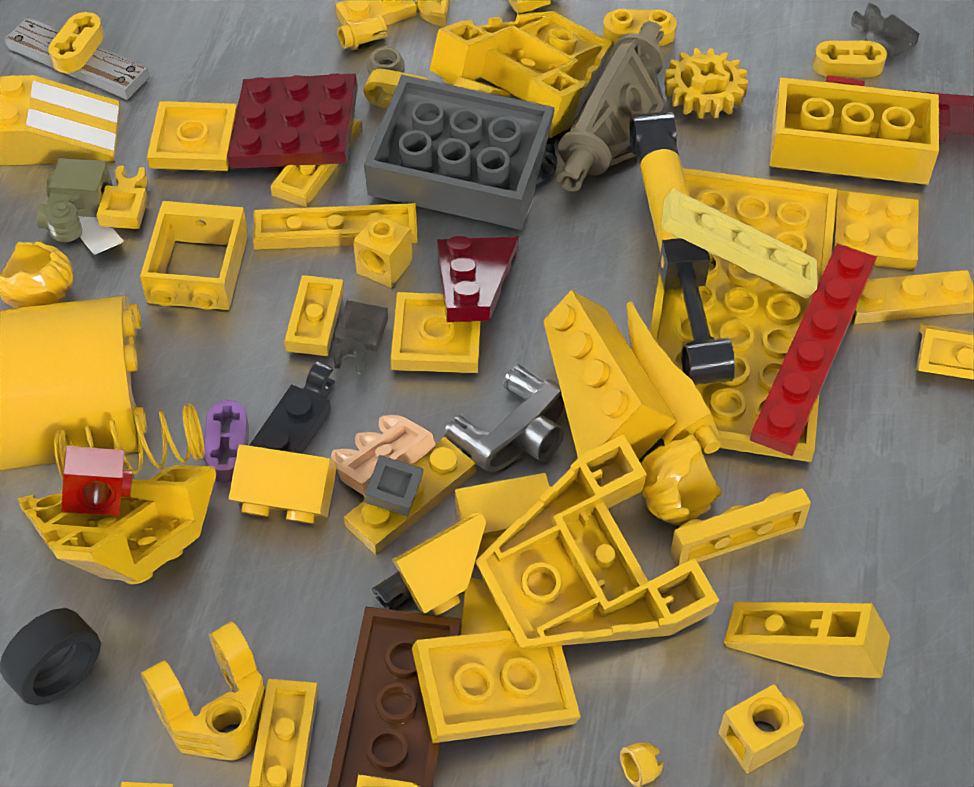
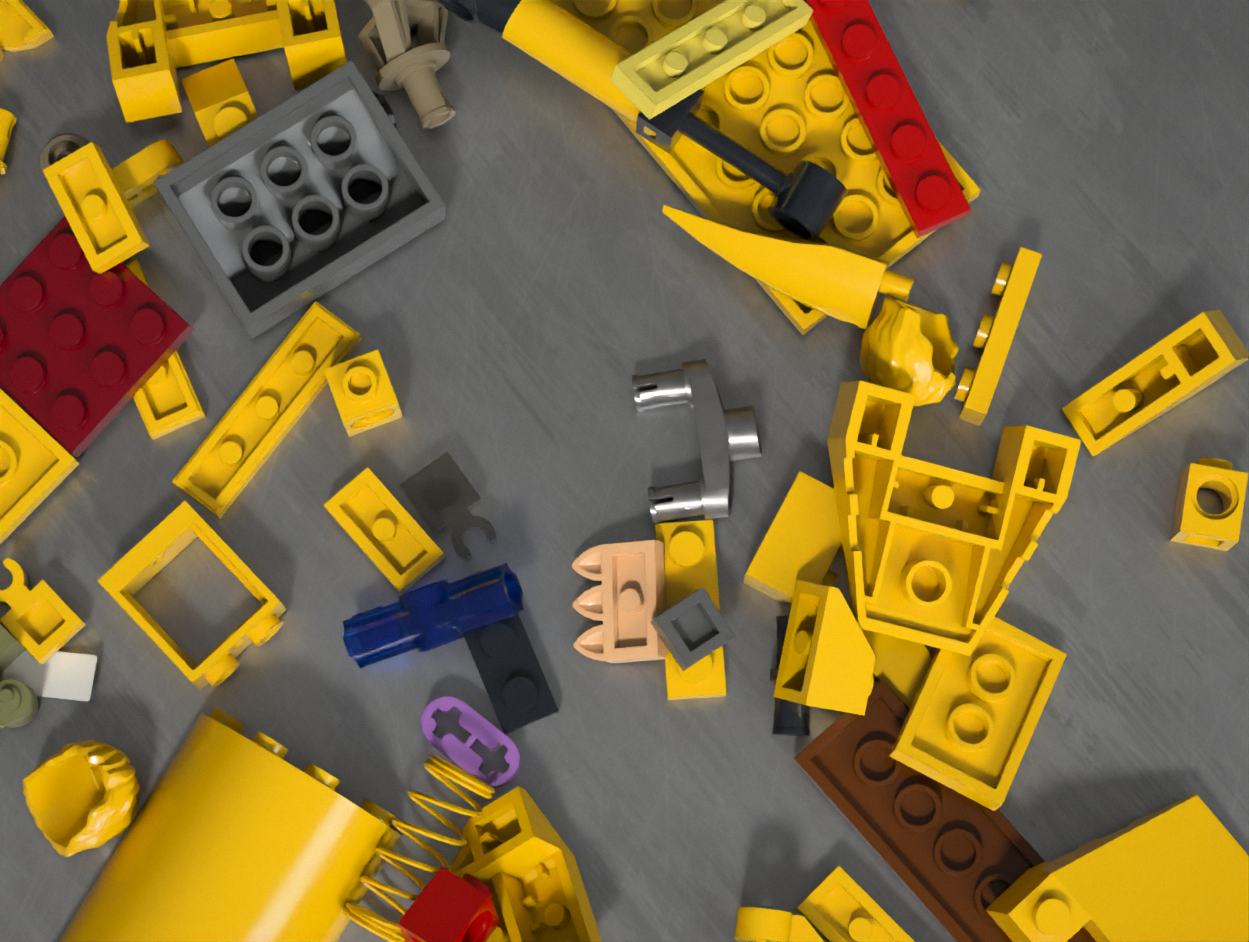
camera: 50 degrees left, 25 degrees up
yellow brick [229,444,337,524] -> none
yellow plate [391,292,481,373] -> none
dark red wing [437,236,519,322] -> none
yellow wedge [543,290,677,460] -> none
yellow hinge [620,741,664,787] -> none
none -> yellow plate [42,142,150,274]
none -> clear blue piece [343,562,524,668]

